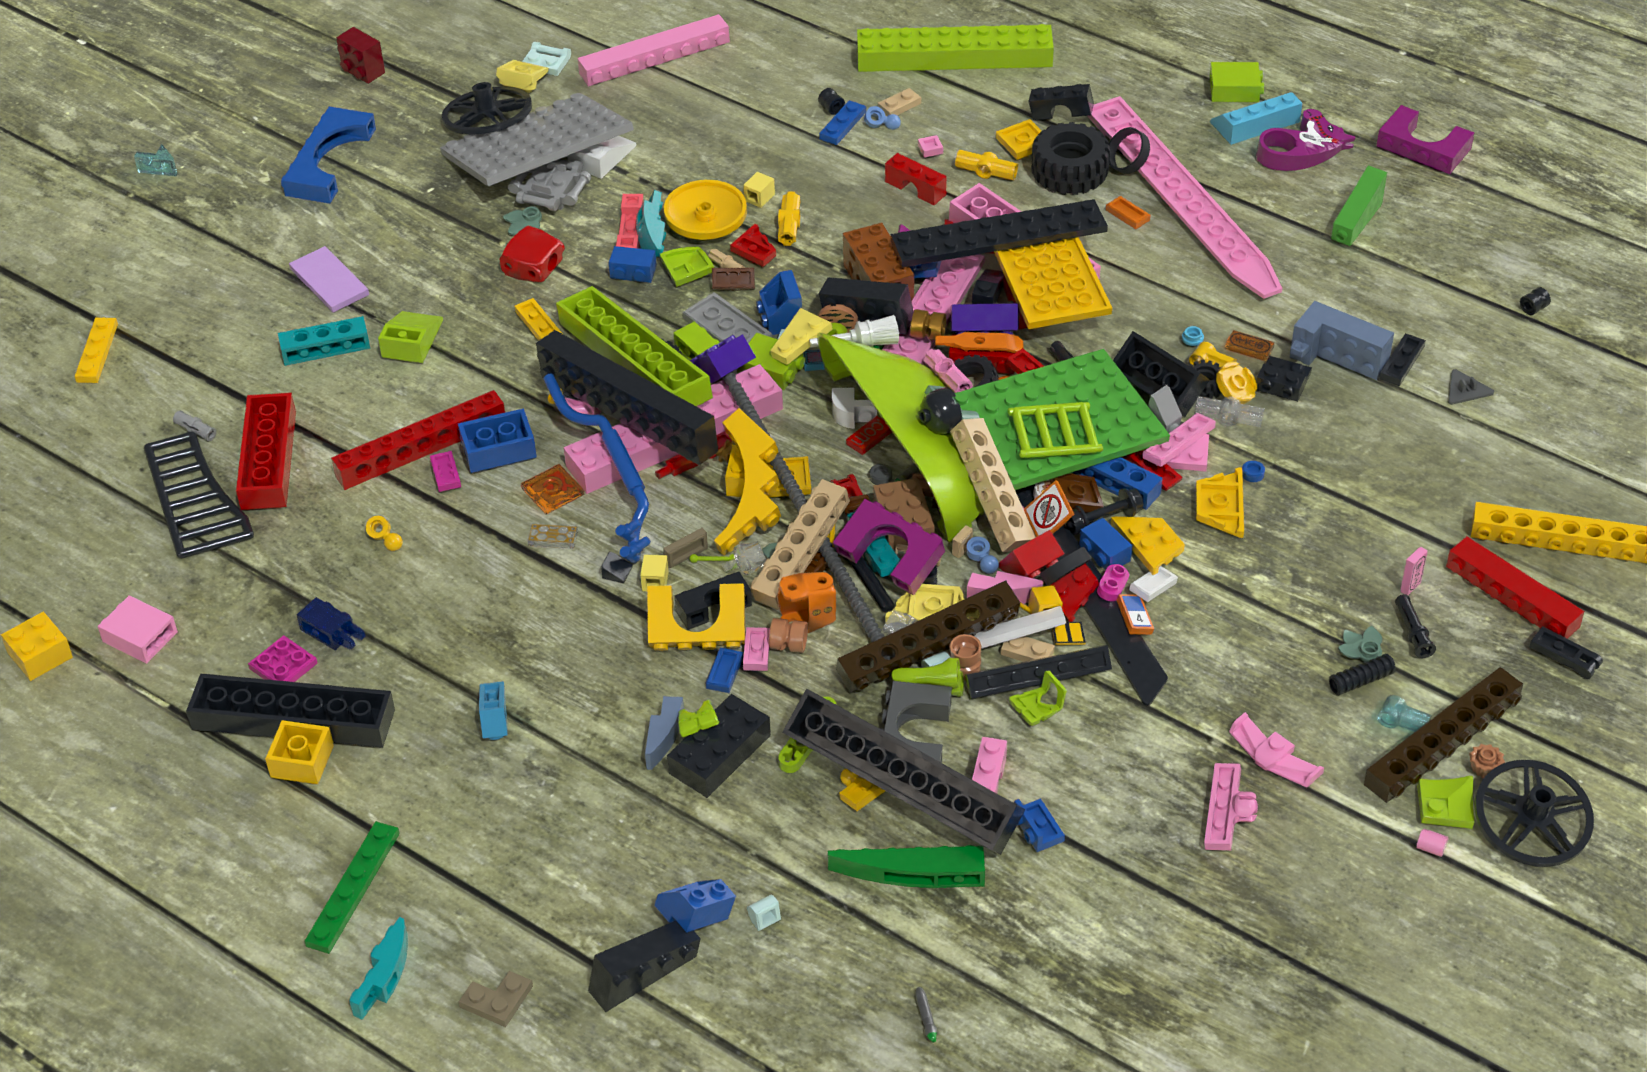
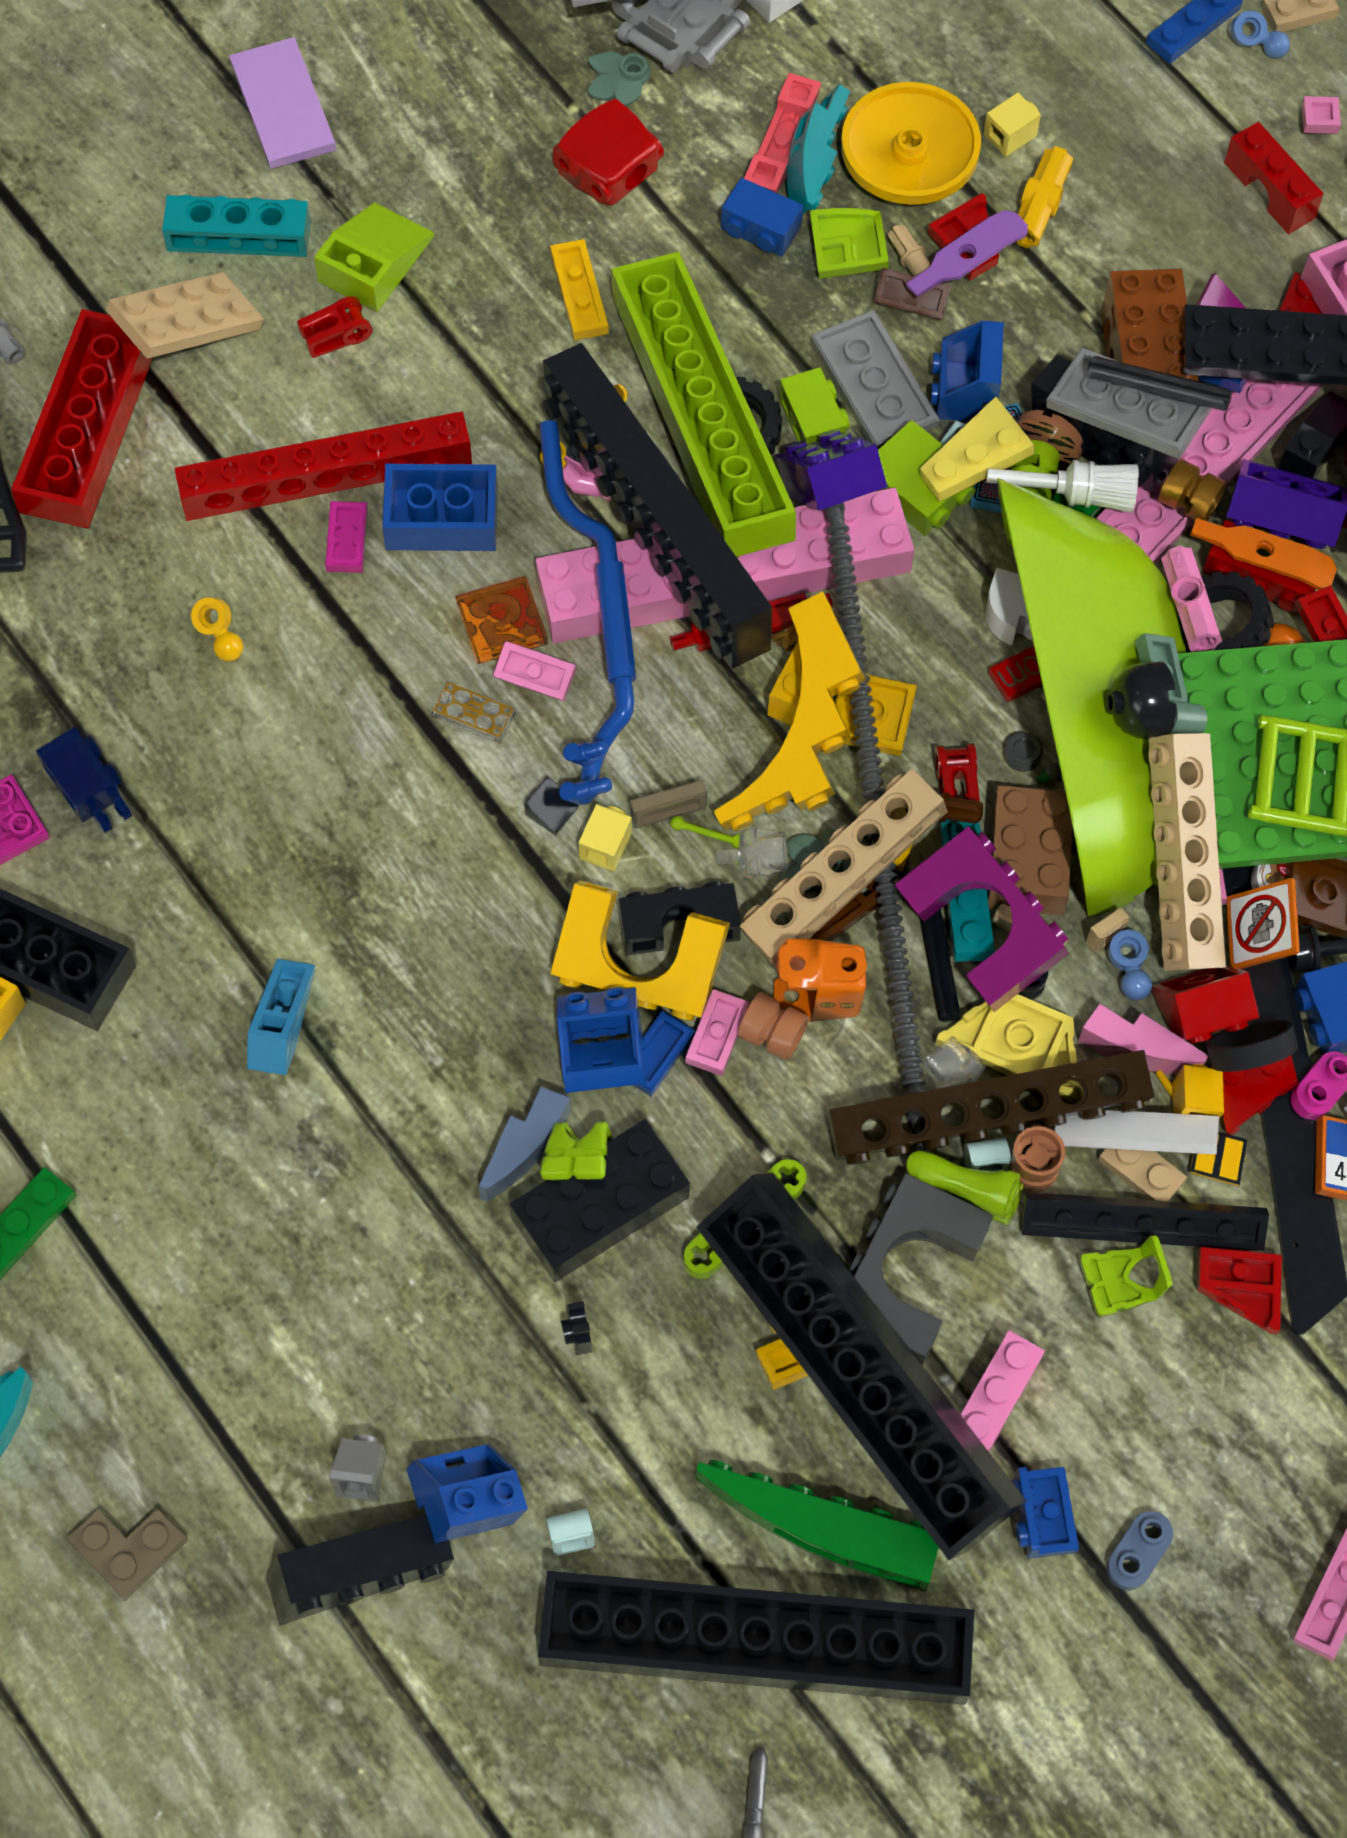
camera: 15 degrees right, 20 degrees up
none -> tan plate [106,272,264,359]
none -> red piece [297,296,373,358]
none -> light grey slope [329,1434,386,1502]
none -> bright pink plate [493,641,577,702]
none -> black brick [538,1571,975,1705]
none -> blue piece [557,987,645,1093]
none -> black plate [561,1301,592,1356]
none -> medium lavender piece [906,210,1028,298]
none -> light grey tile [1046,347,1212,459]
none -> black axle [1087,356,1232,411]
none -> sand blue plate [1106,1511,1173,1591]
none -> red wing [1197,1247,1282,1335]

